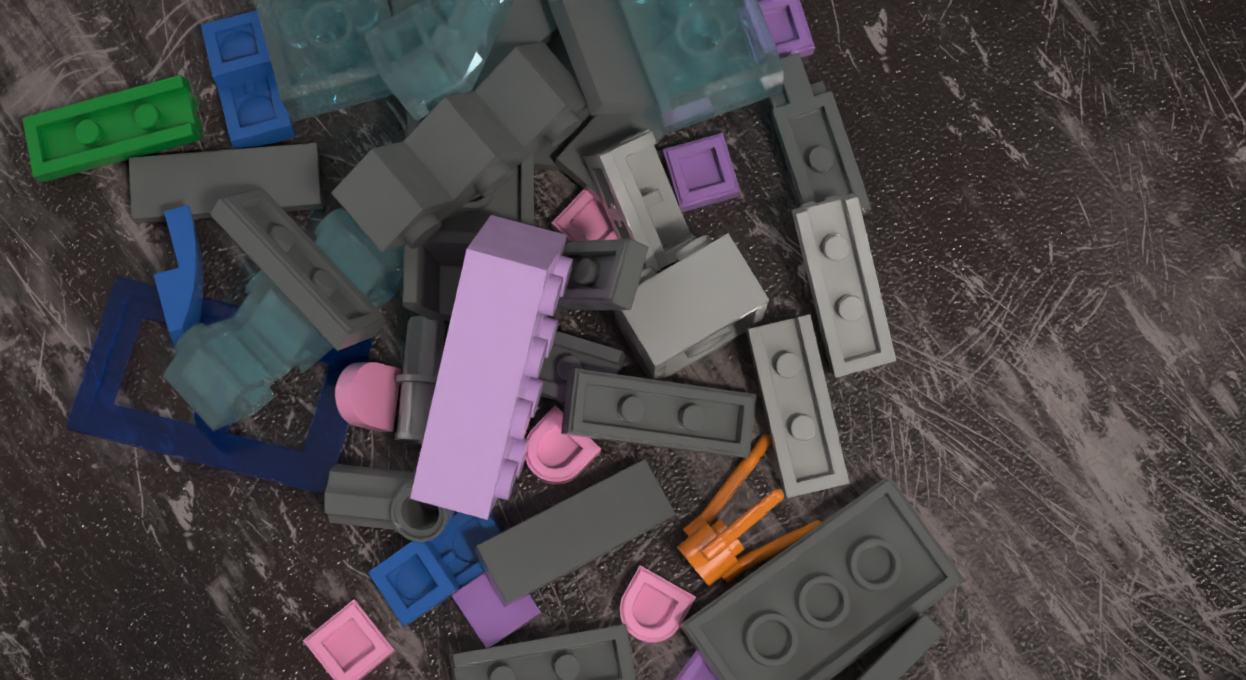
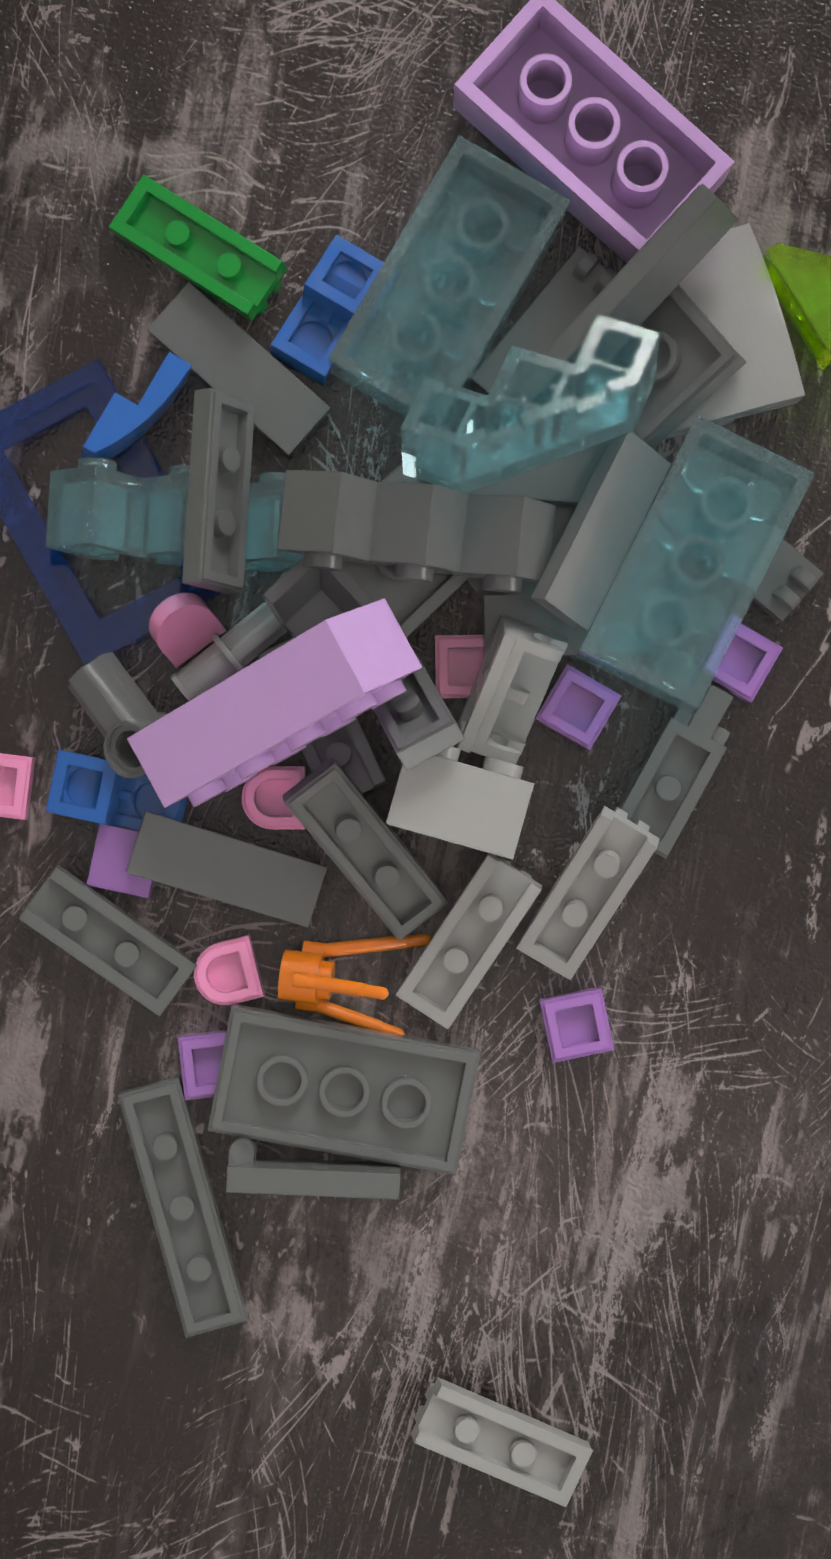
camera: 45 degrees right, 10 degrees up
none -> medium lavender tile [539,986,614,1063]

